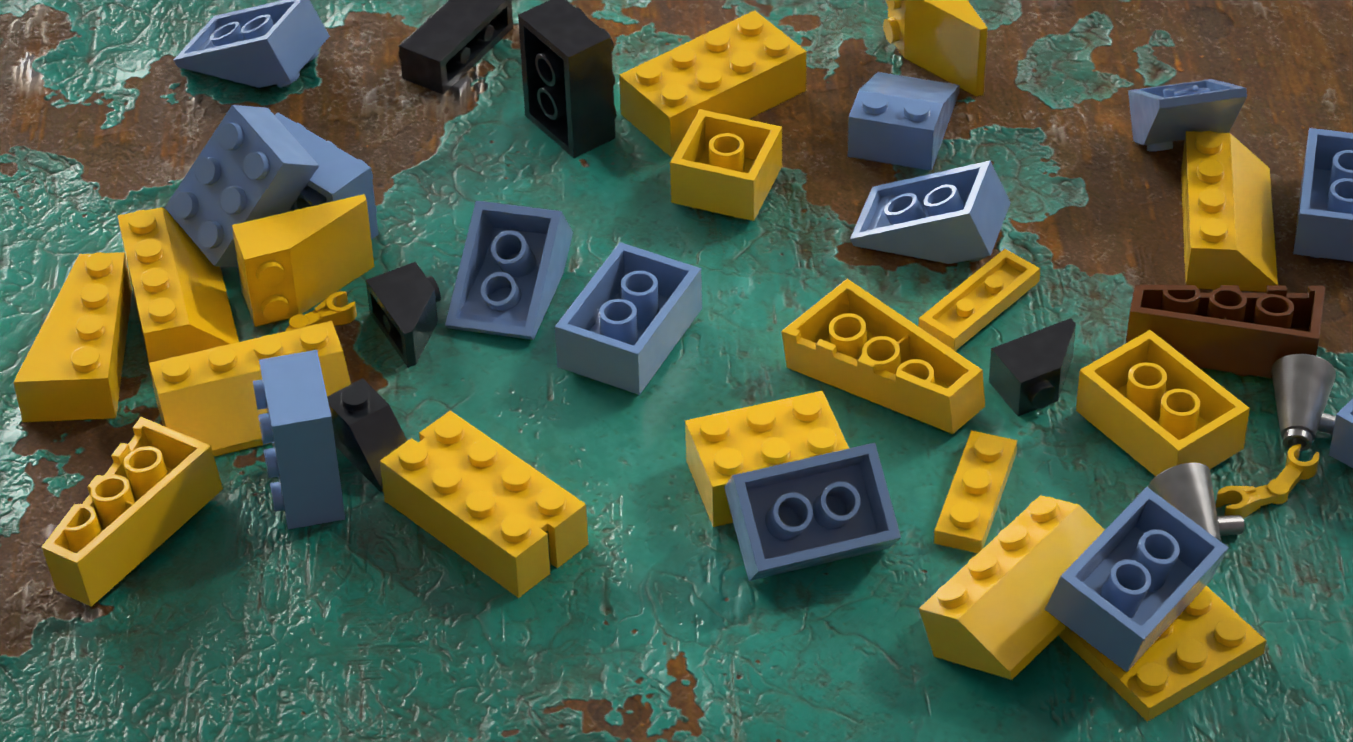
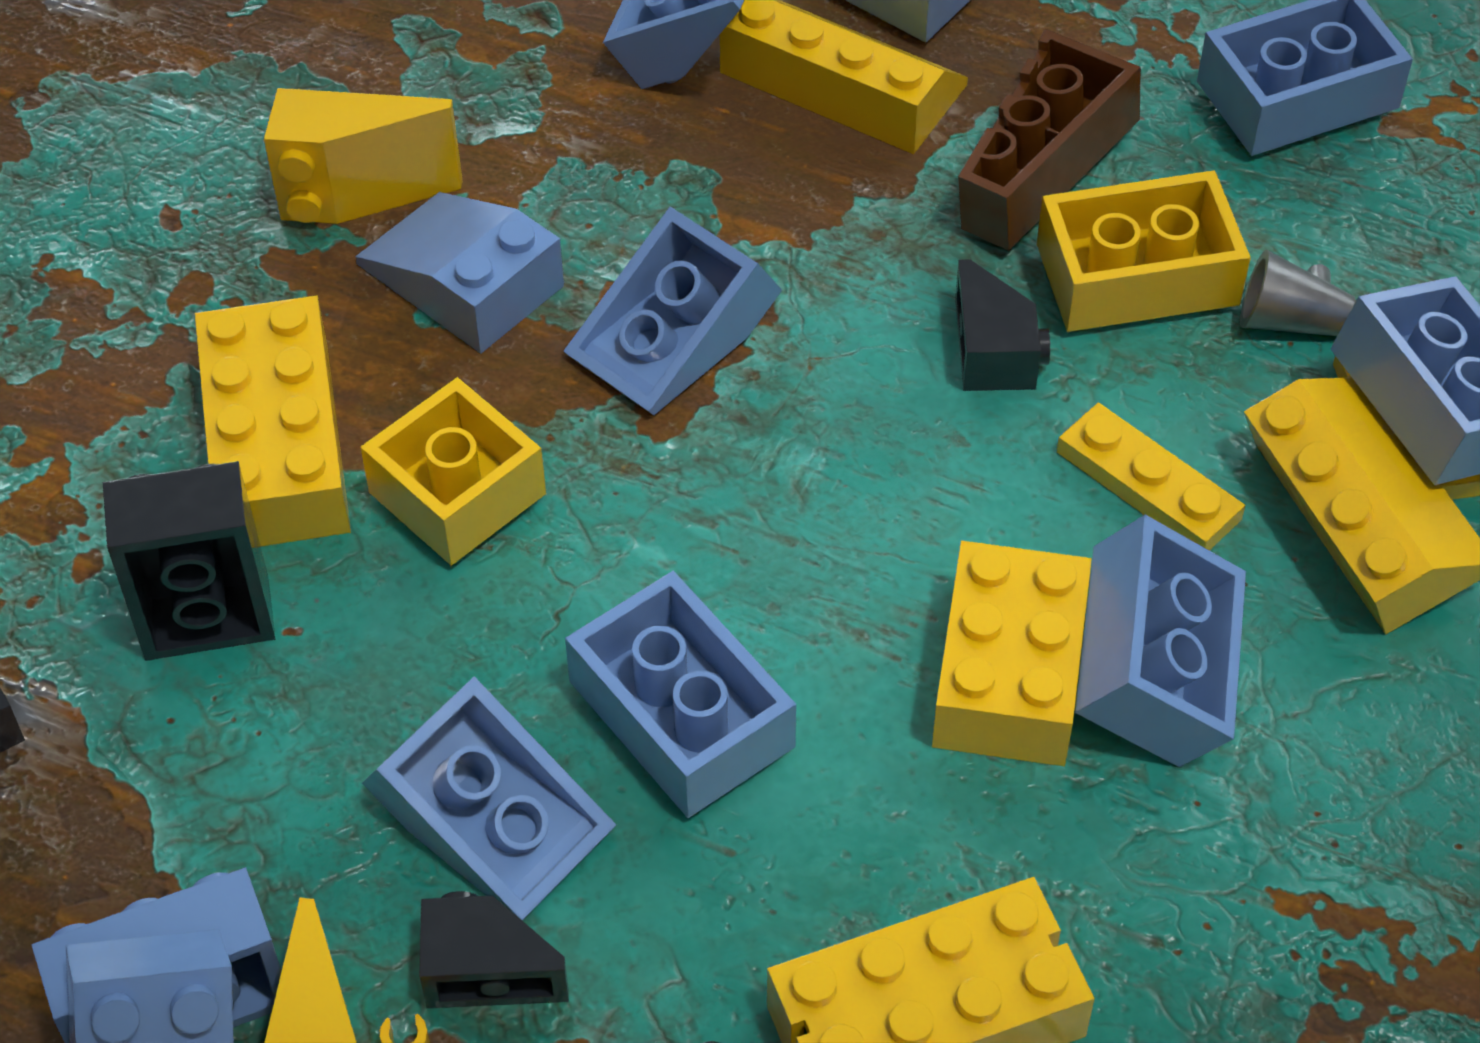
camera: 65 degrees left, 10 degrees up
yellow wedge [781,279,985,434] -> none
yellow plate [918,249,1040,351] -> none
yellow piece [1216,444,1319,519] -> none
flat silver piece [1272,354,1336,451] -> none

